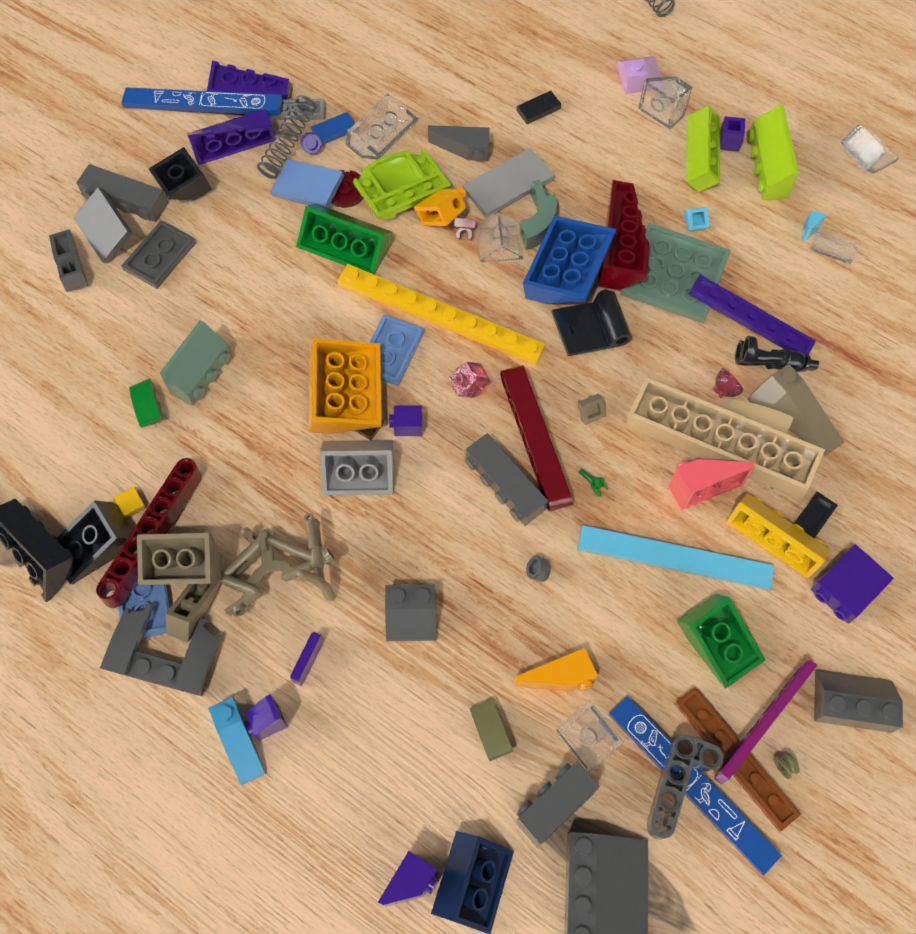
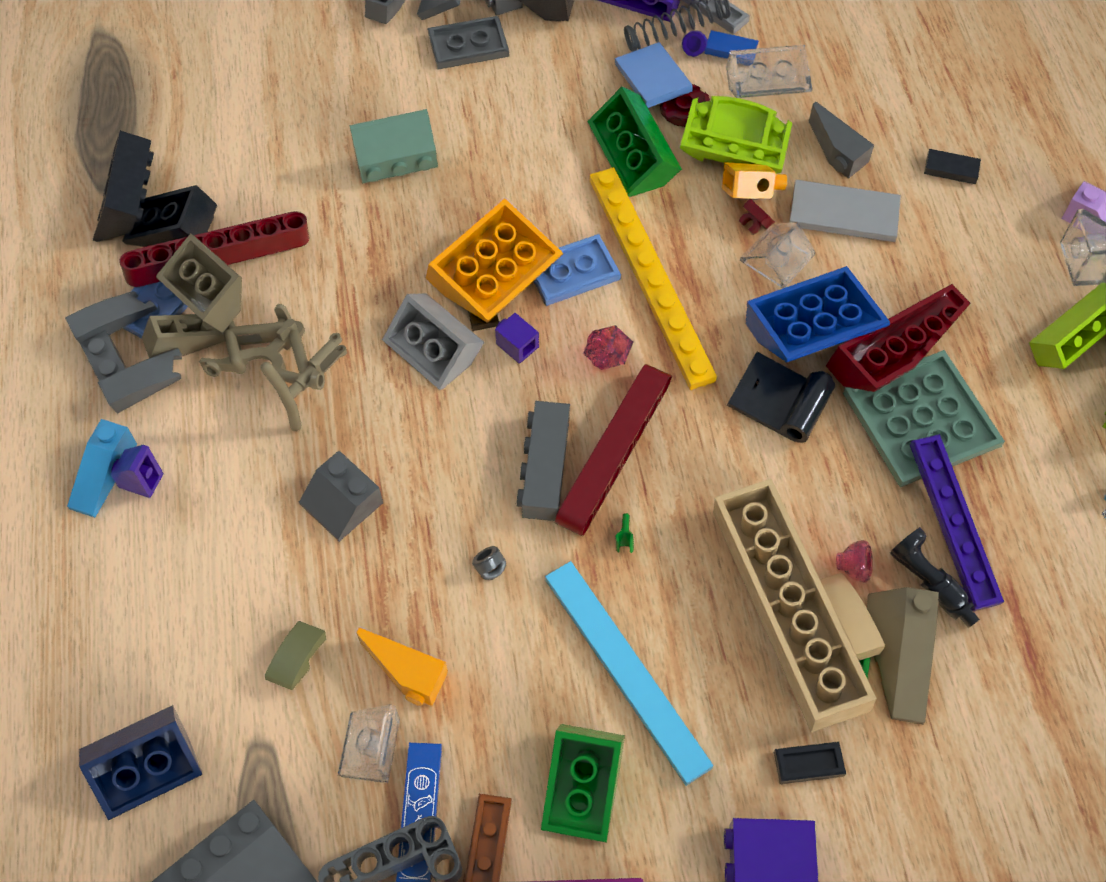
camera: 45 degrees right, 5 degrees down
yellow tile [113,487,146,519] -> none
green slope [129,378,162,428] -> none
dark purple tile [290,632,324,686] -> none
dark purple slope [378,851,439,906] -> none
dark grey brick [516,761,600,848] -> none
sand green arch [520,180,557,250] -> none
dark tan tile [578,393,606,425] -> none
coral slope [669,459,755,510] -> none
medium azure slope [683,207,710,231] -> none
yellow slope [726,493,830,579] -> none

